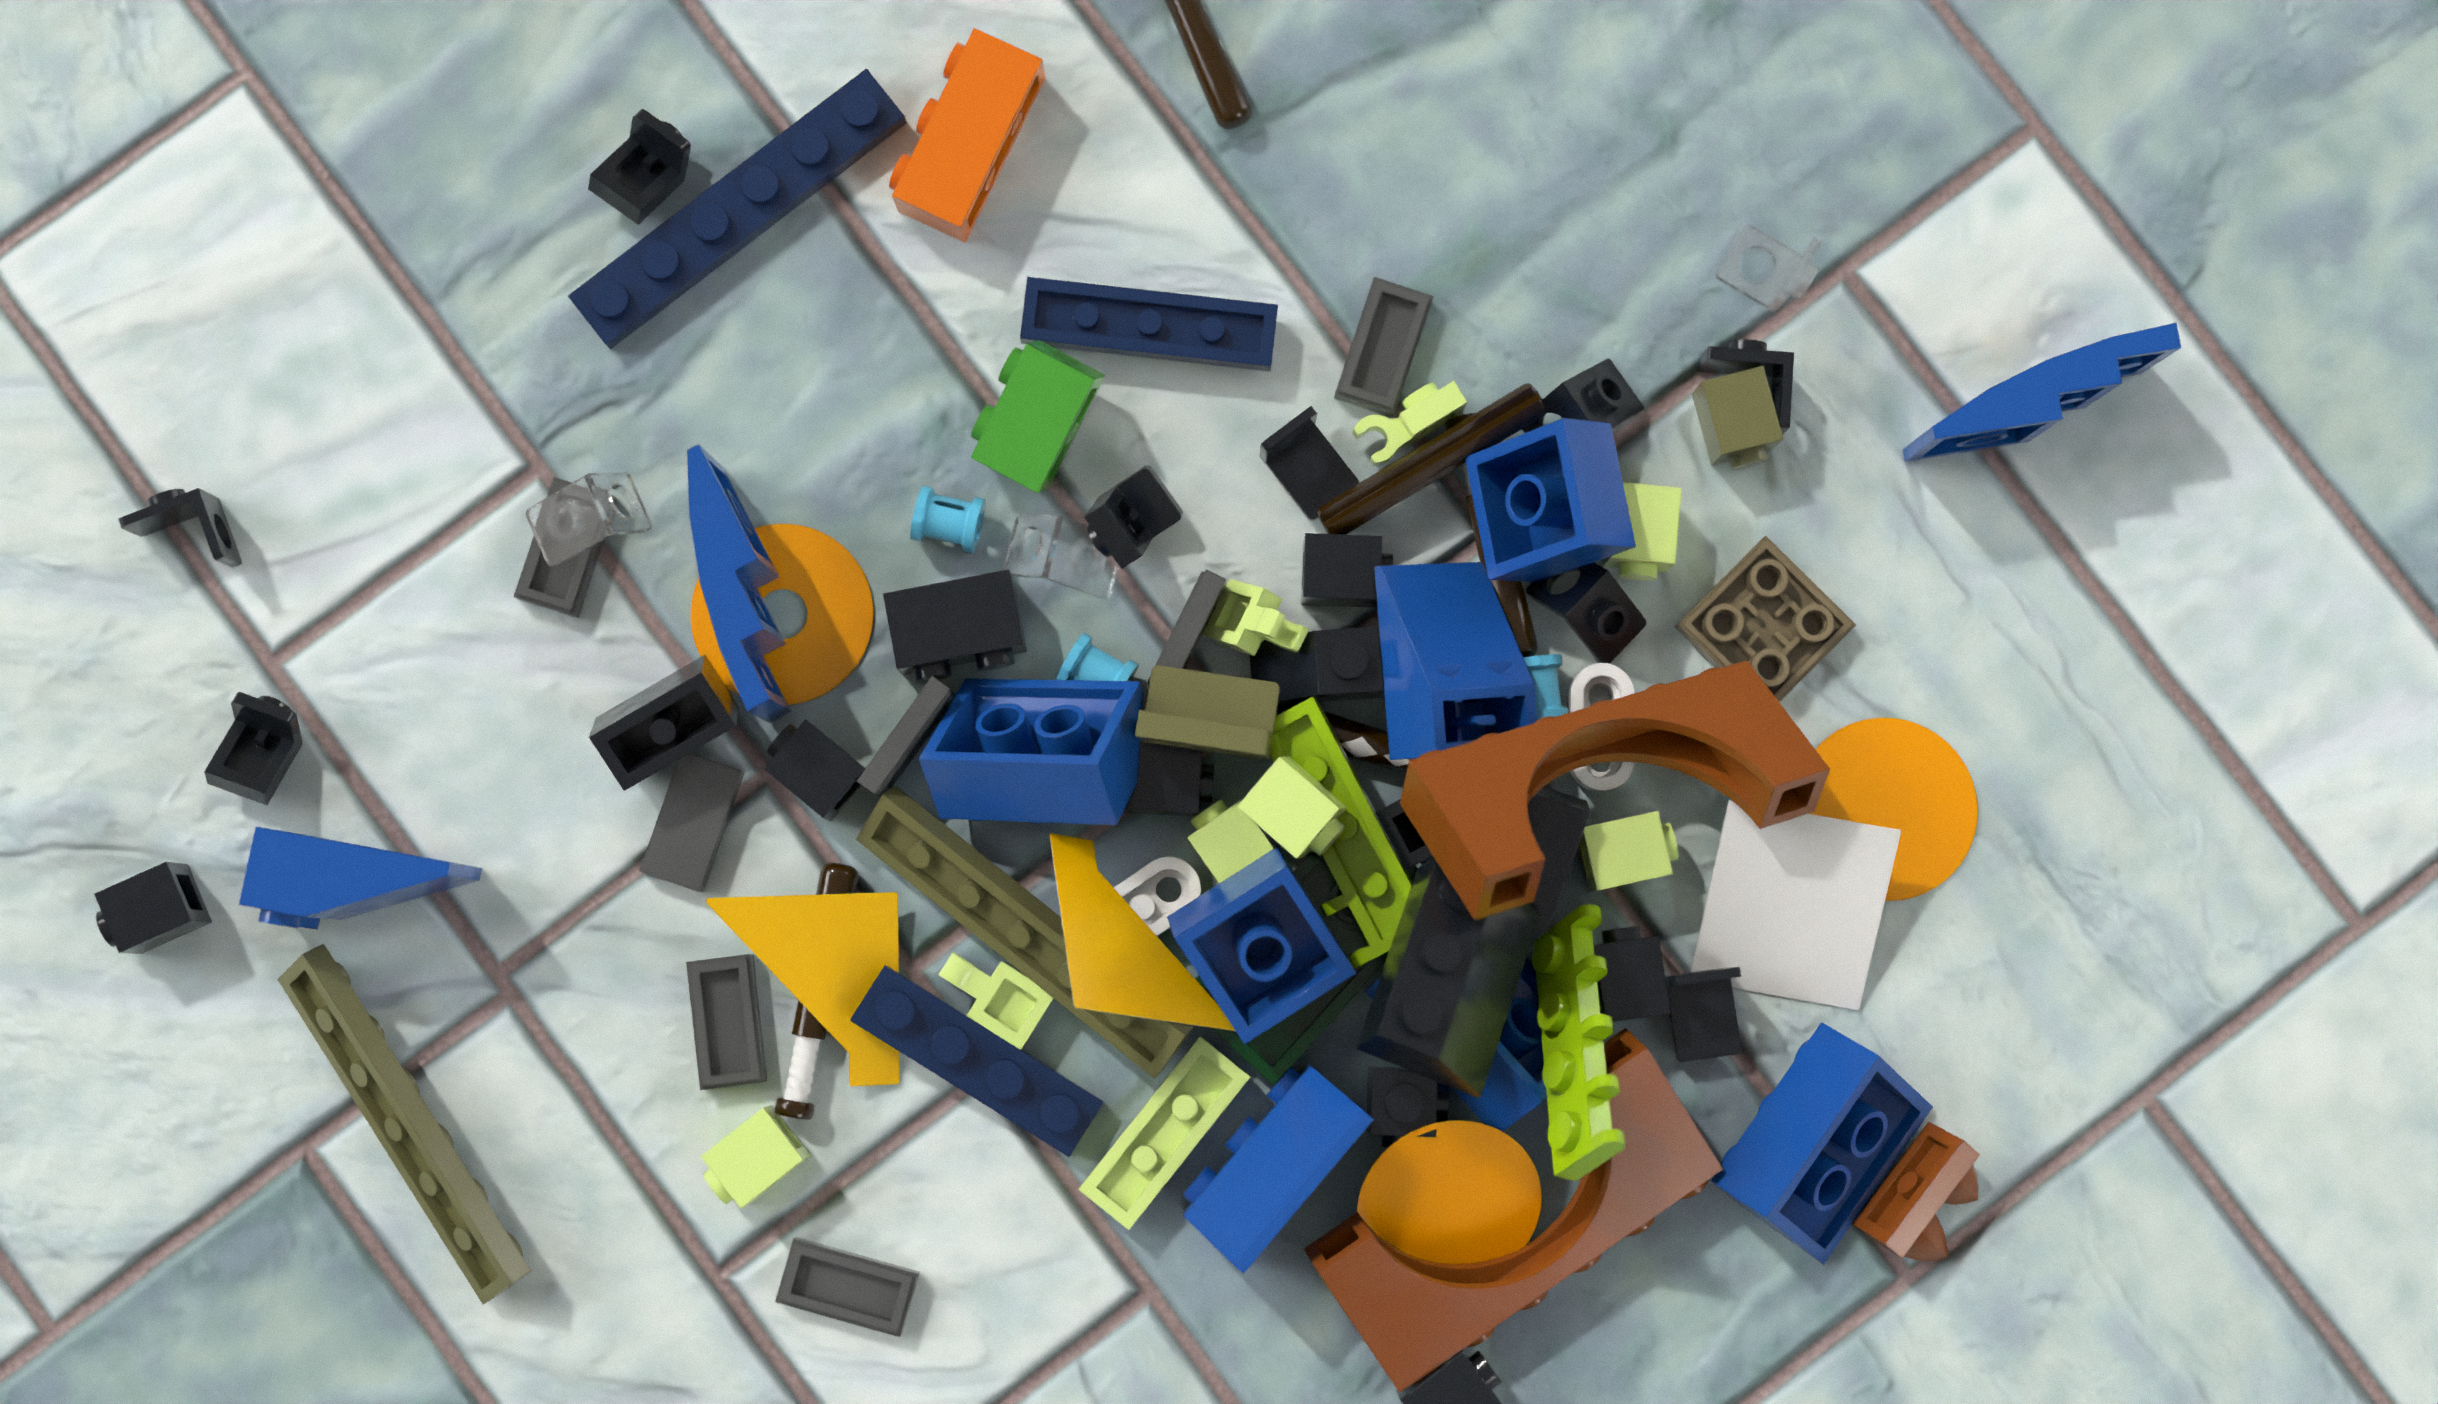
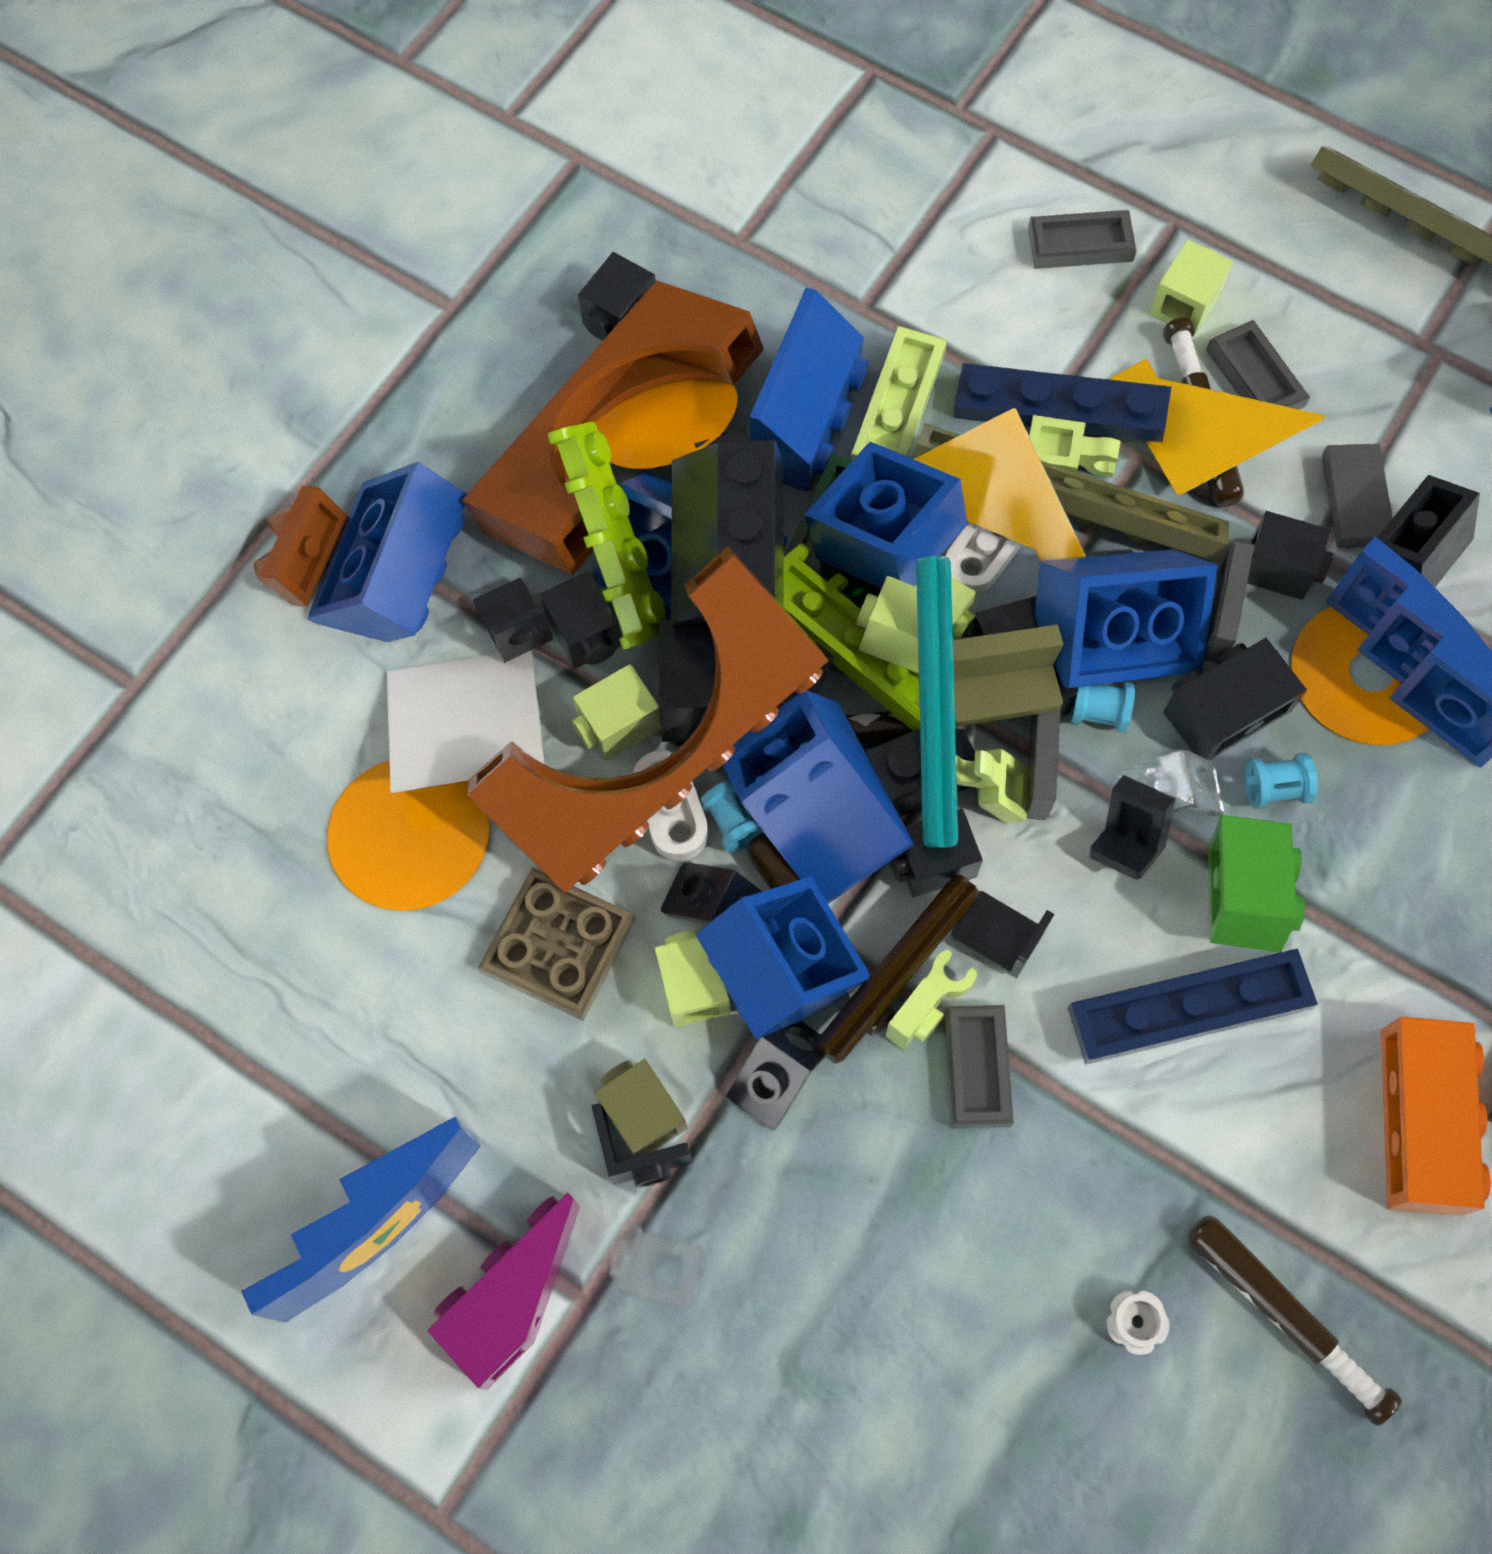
camera: 165 degrees right, 15 degrees down
none -> magenta slope [427,1192,580,1390]
none -> teal axle [916,555,958,848]
none -> white plate [1106,1291,1169,1355]

